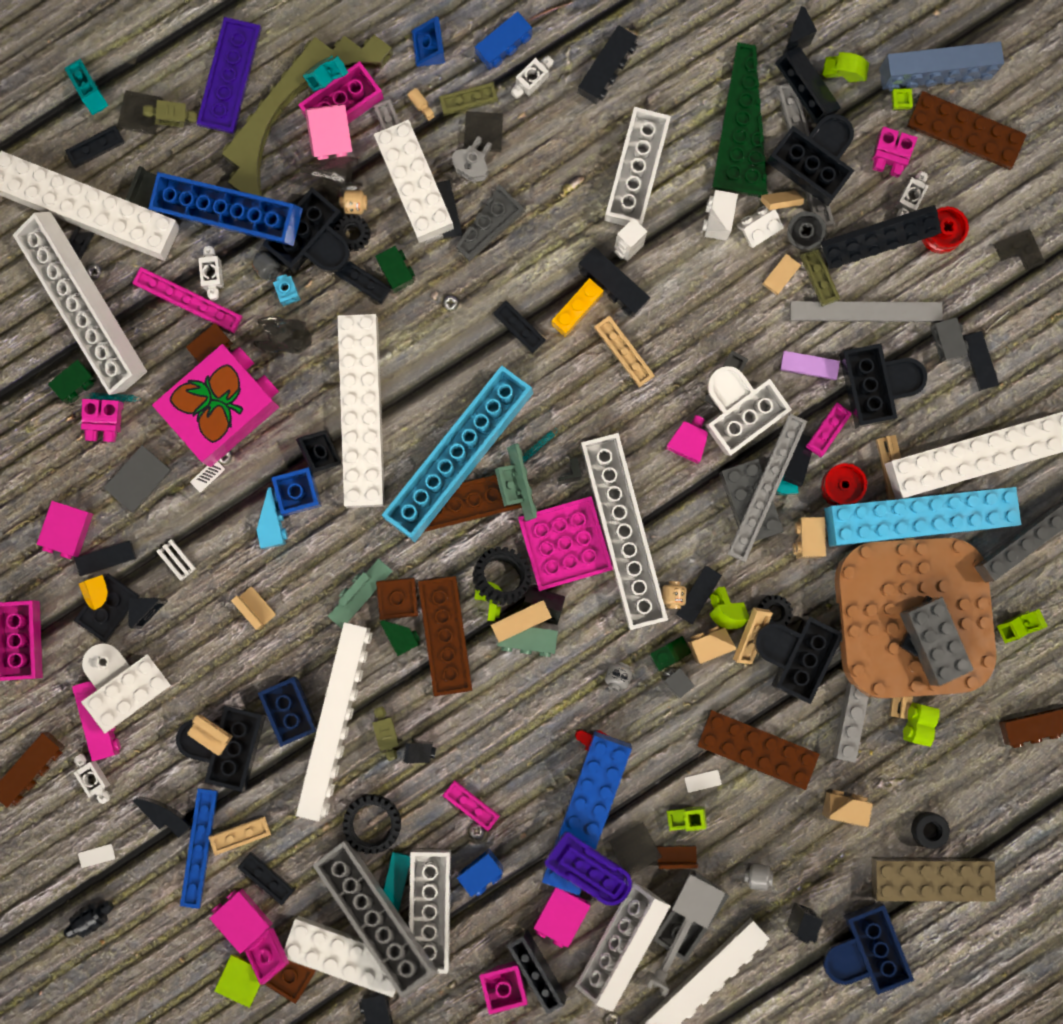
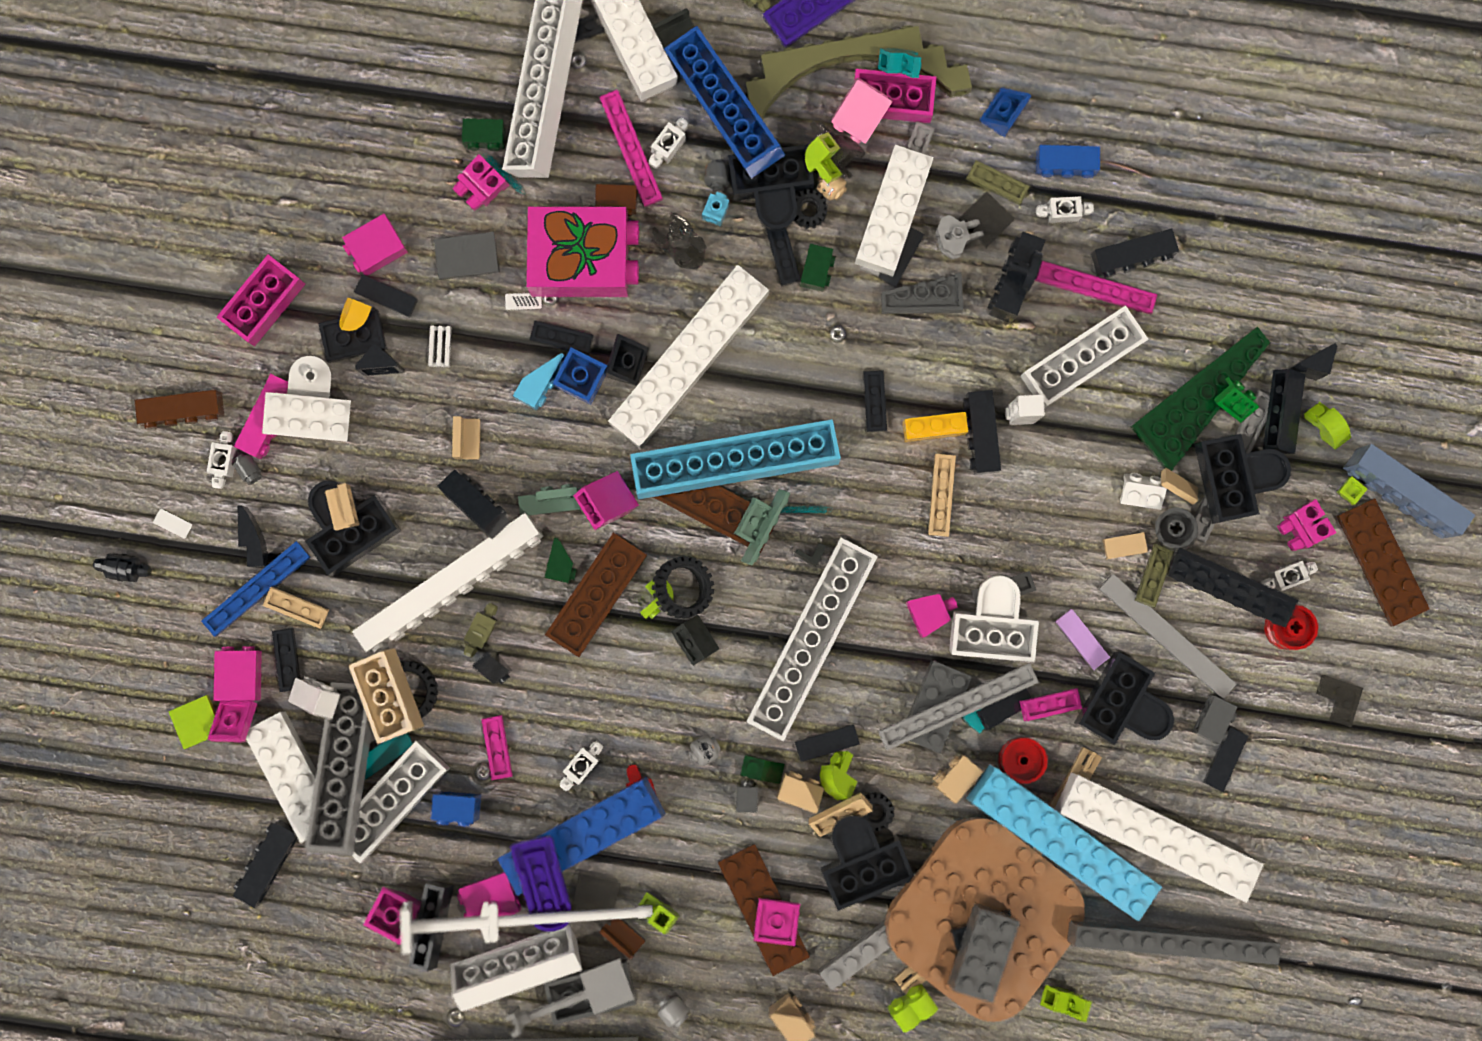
camera: 40 degrees right, 0 degrees up
dark blue brick [258,677,318,747] -> none
reddish brown tile [264,949,316,1004] -> none
reddish brown tile [376,577,418,620] -> none
tan bar [407,88,435,121] -> none
tan tile [491,600,552,643] -> none
sand green brick [497,627,558,657] -> none
dark pink plate [518,496,613,591] -> none
tan head [661,581,687,609] -> none
white sticker [685,770,721,793] -> none
white slope [702,190,738,241] -> none
none -> dark grey brick [233,454,262,485]
none -> white brick [288,676,340,719]
none -> tan slope [349,648,424,744]
none -> white piece [401,901,653,954]
none -> black brick [437,469,510,539]
none -> black tile [530,321,594,355]
none -> white piece [560,741,603,791]
none -> dark pink brick [573,471,639,530]
none -> dark pink tile [753,898,800,946]
none -> lime brick [805,132,842,184]
none -> black brick [987,232,1046,323]
none -> dark pink tile [1035,261,1158,315]
none -> green bracket [1214,376,1259,423]

